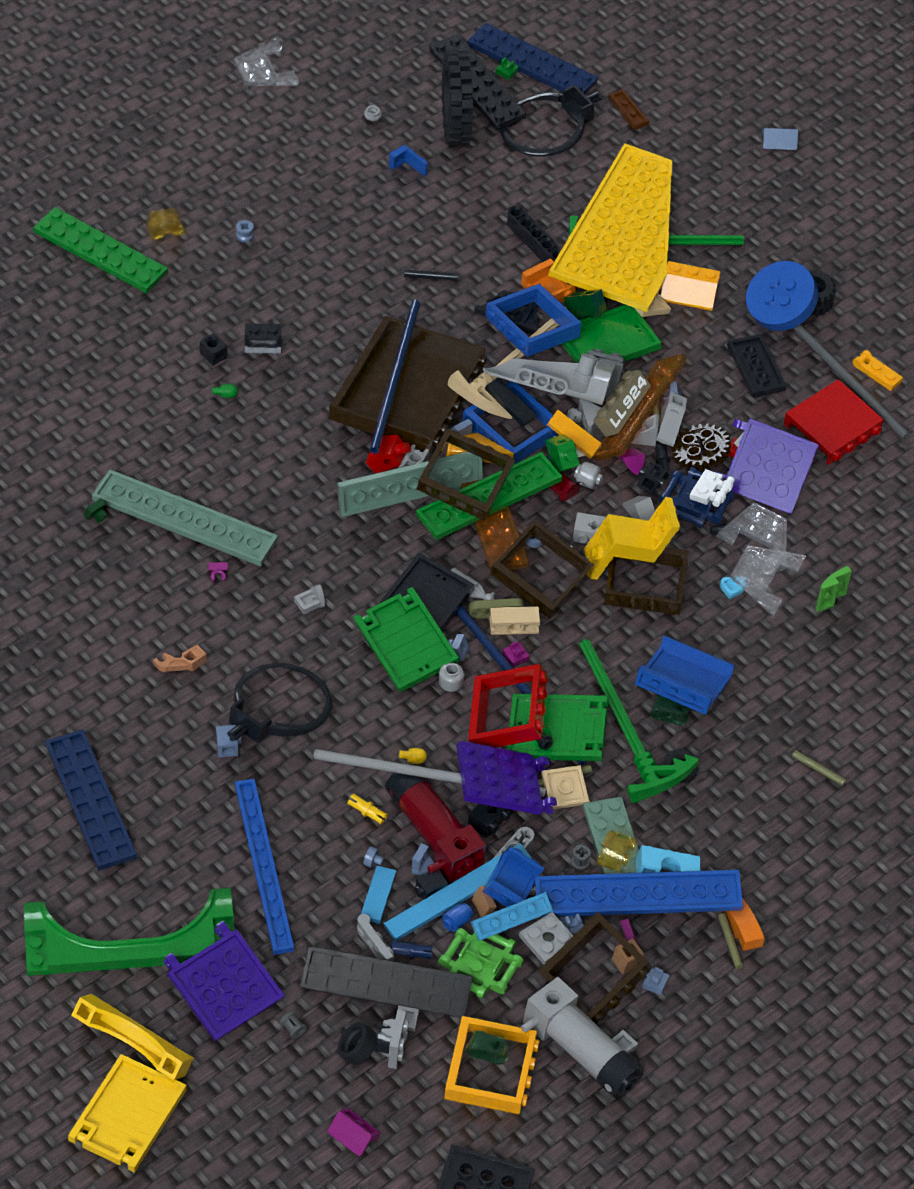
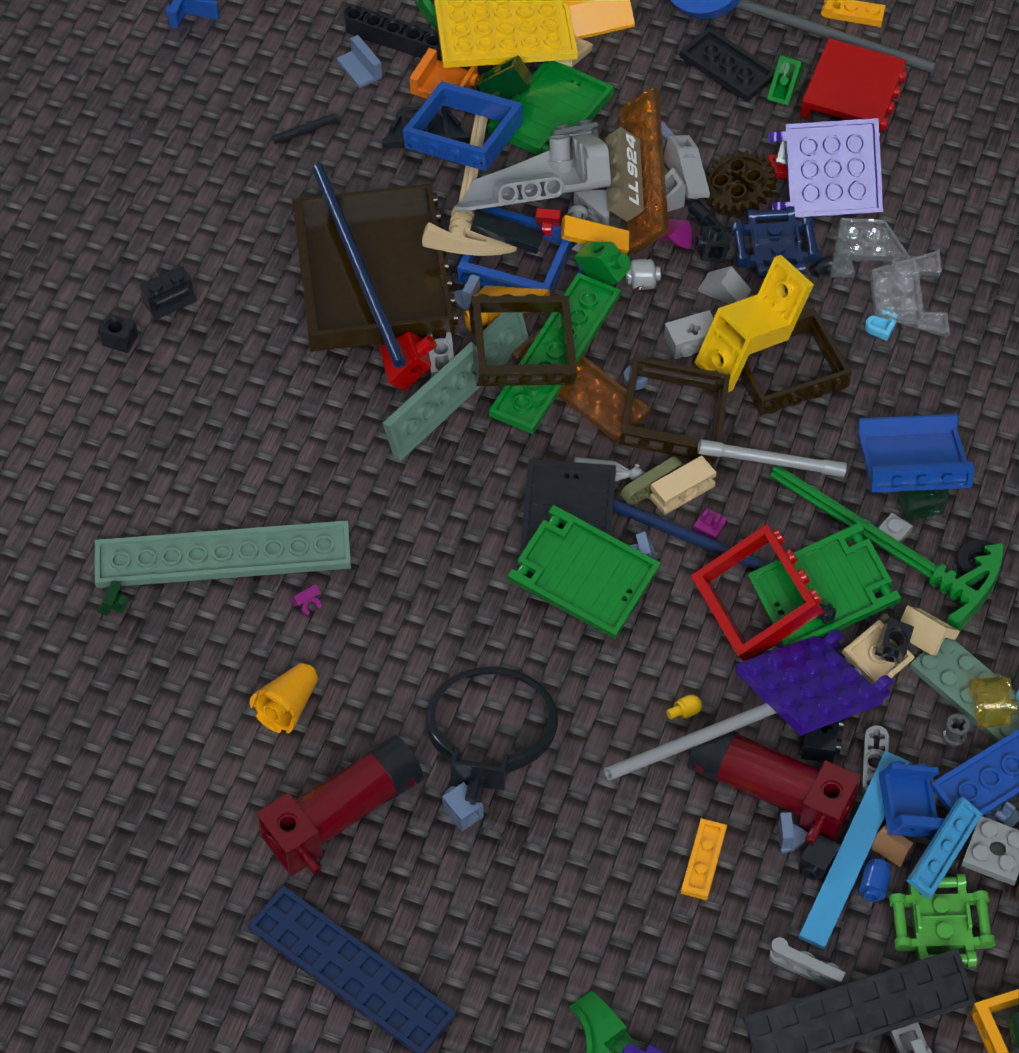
camera: 25 degrees left, 5 degrees up
nougat piece [153,645,206,672] -> none
green cylinder [212,384,238,398] -> none
blue plate [235,779,294,955] -> none
sand blue wheel [236,220,254,242] -> none
light grey tile [294,585,325,614] -> none
yellow pin [347,793,388,825] -> none
dark azure tile [361,866,396,924] -> none
sand blue tile [363,846,384,868] -> none
dark blue axle [391,941,432,960] -> none
light grey head [438,663,464,692] -> none
dark red tile [549,474,579,502] -> none
white plate [690,469,735,507] -> none
bright green slope [816,566,852,612] -> none
none -> light orange cone [250,663,318,733]
none -> dark red piece [256,735,424,877]
none -> sand blue panel [337,35,382,88]
none -> red tile [536,208,561,236]
none -> light orange tile [681,818,727,900]
none -> light grey piece [697,439,847,477]
none -> green slope [767,55,806,106]
none -> black brick [875,618,914,663]
none -> light grey plate [879,513,913,543]
none -> tan panel [900,605,960,656]

